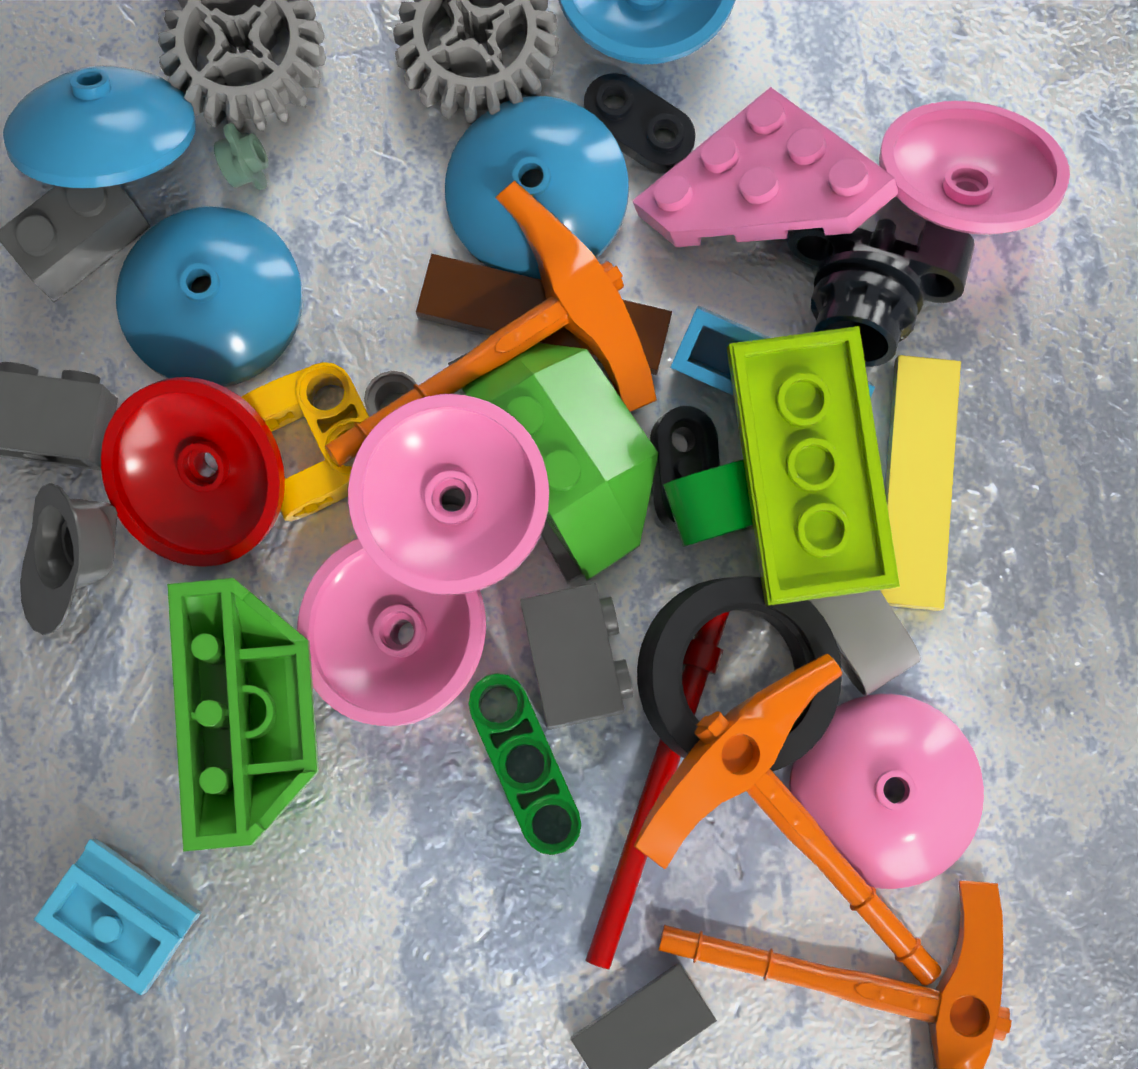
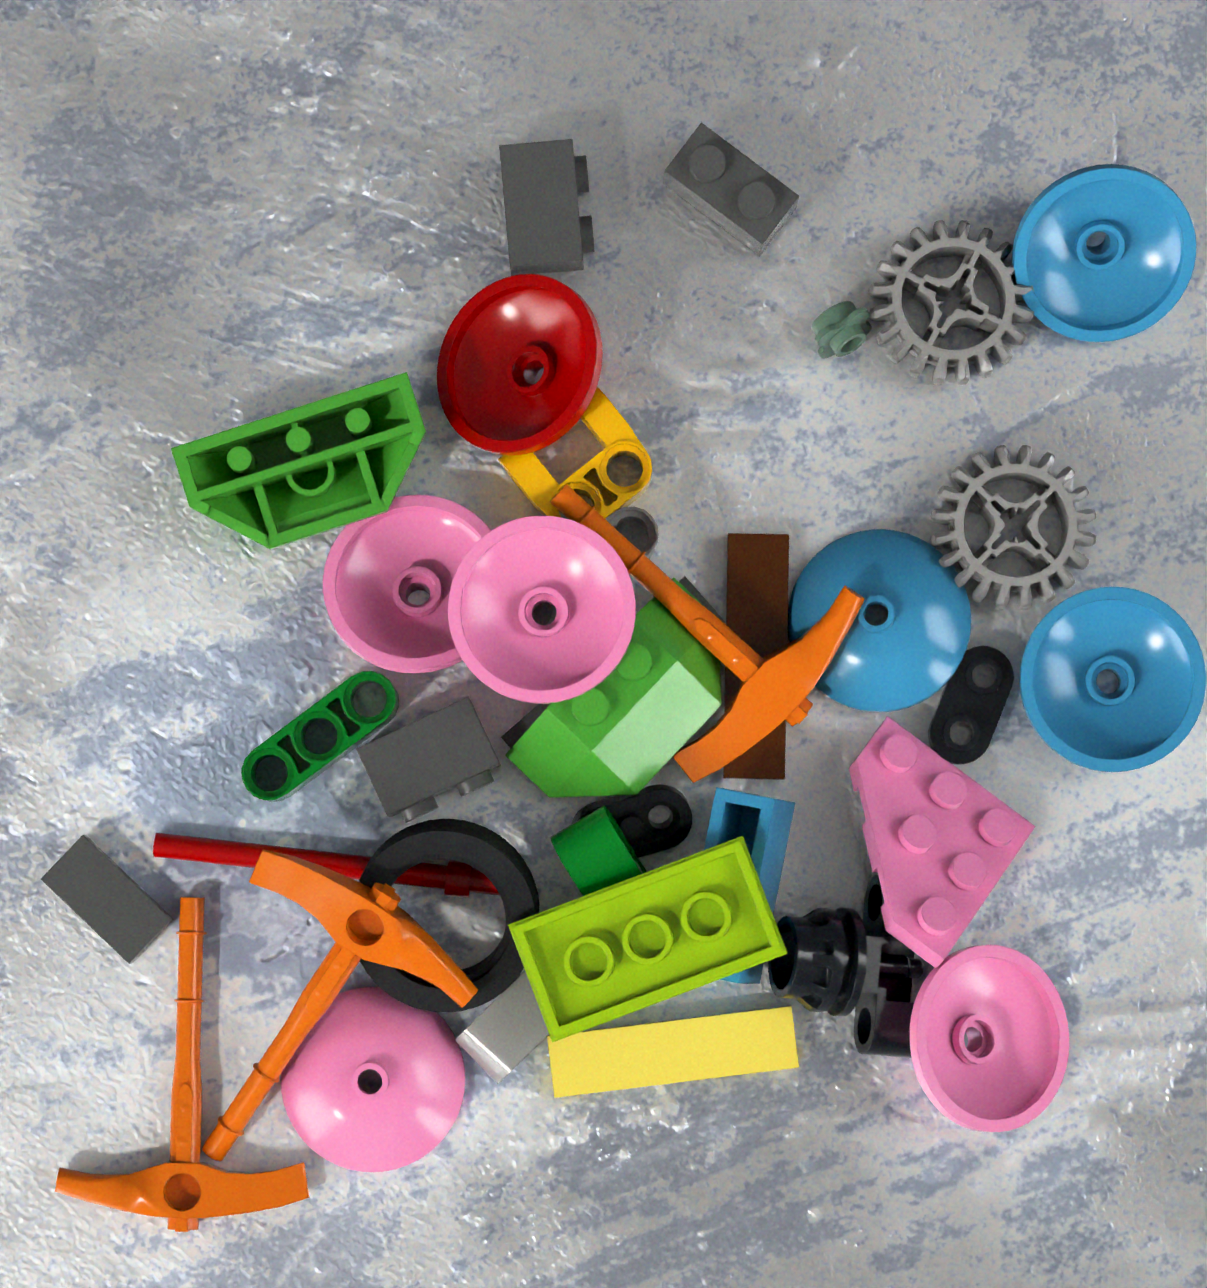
camera: 80 degrees right, 5 degrees up
dark azure dish [3,66,196,188] -> none
dark grey piece [20,483,117,635] -> none
medium azure plate [34,839,202,996] -> none
dark azure dish [116,207,303,387] -> none

